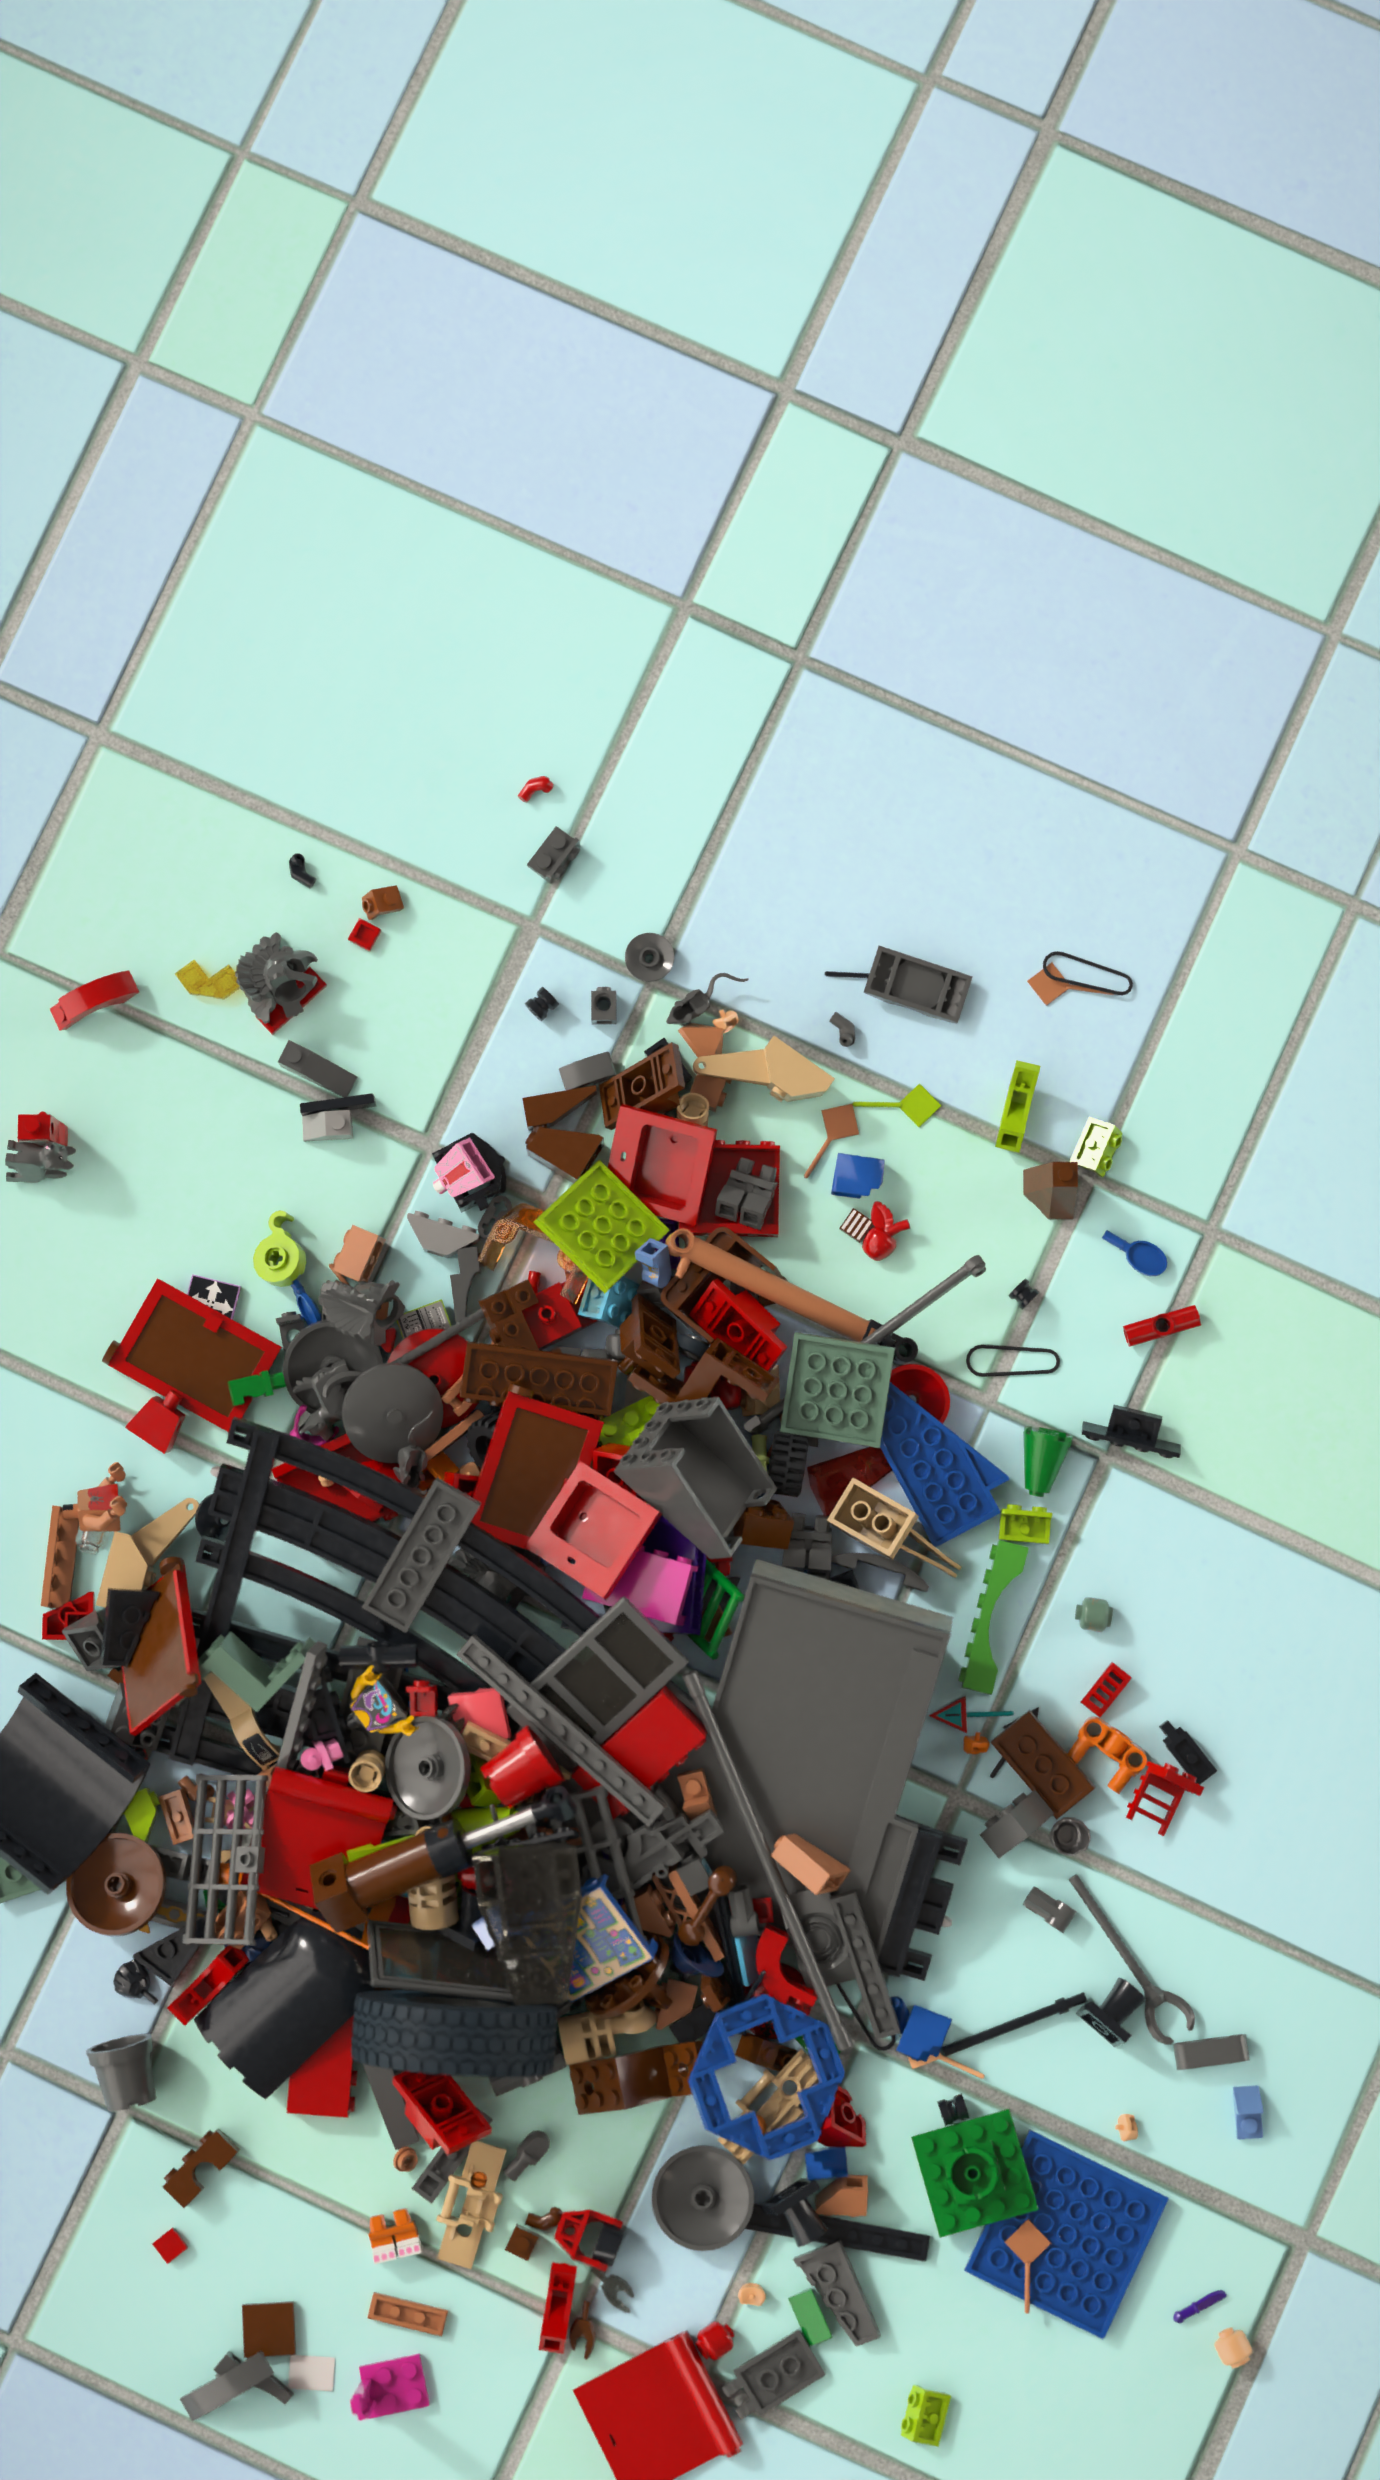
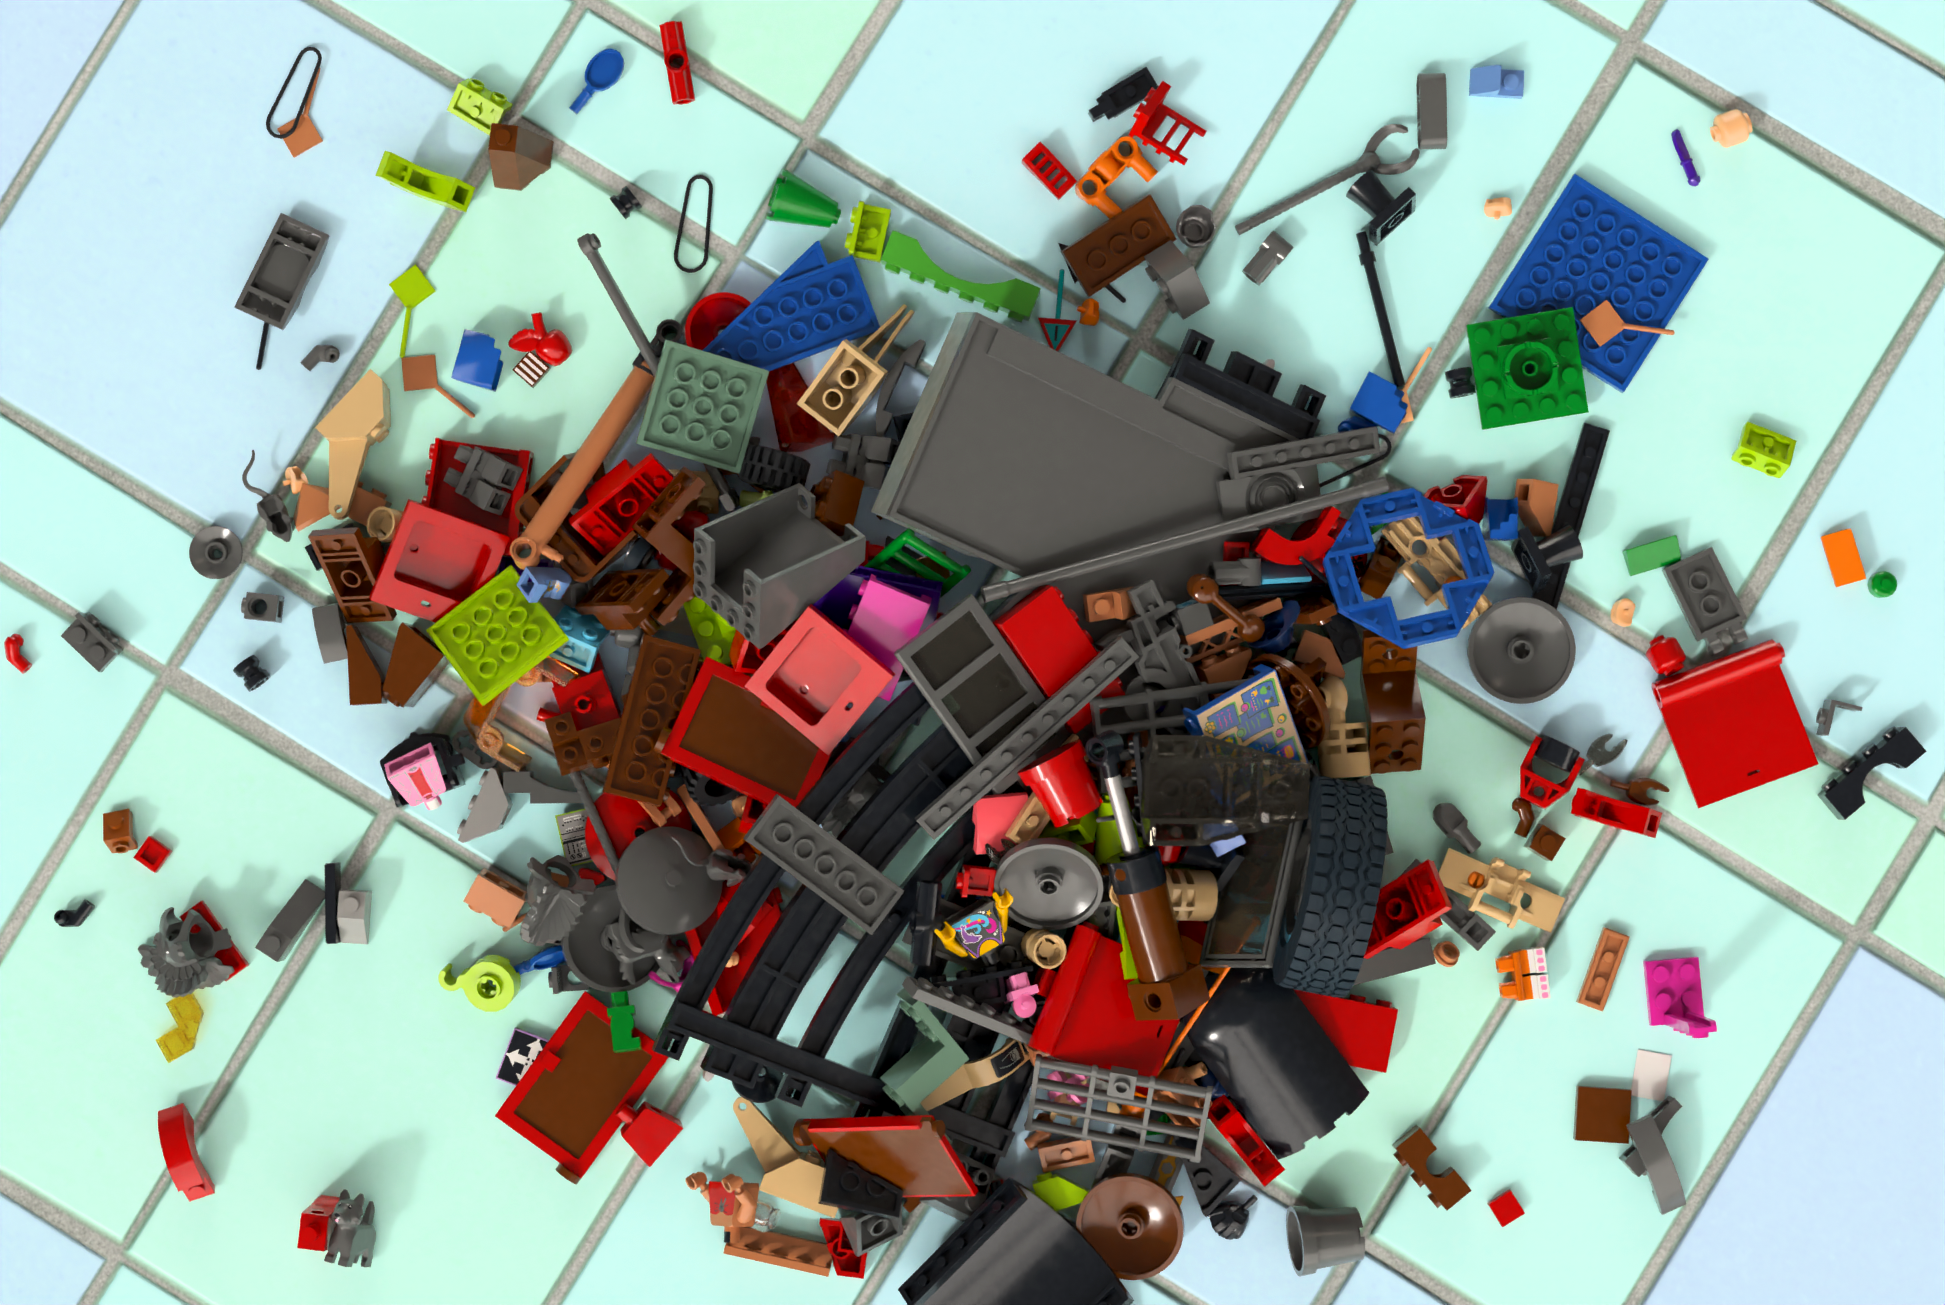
camera: 80 degrees left, 5 degrees up
nougat slope [771,1834,851,1895] -> none
dark grey wing [793,2239,881,2347] -> none
sand green head [1075,1597,1113,1632] -> none
black bracket [1081,1404,1181,1458] -> none

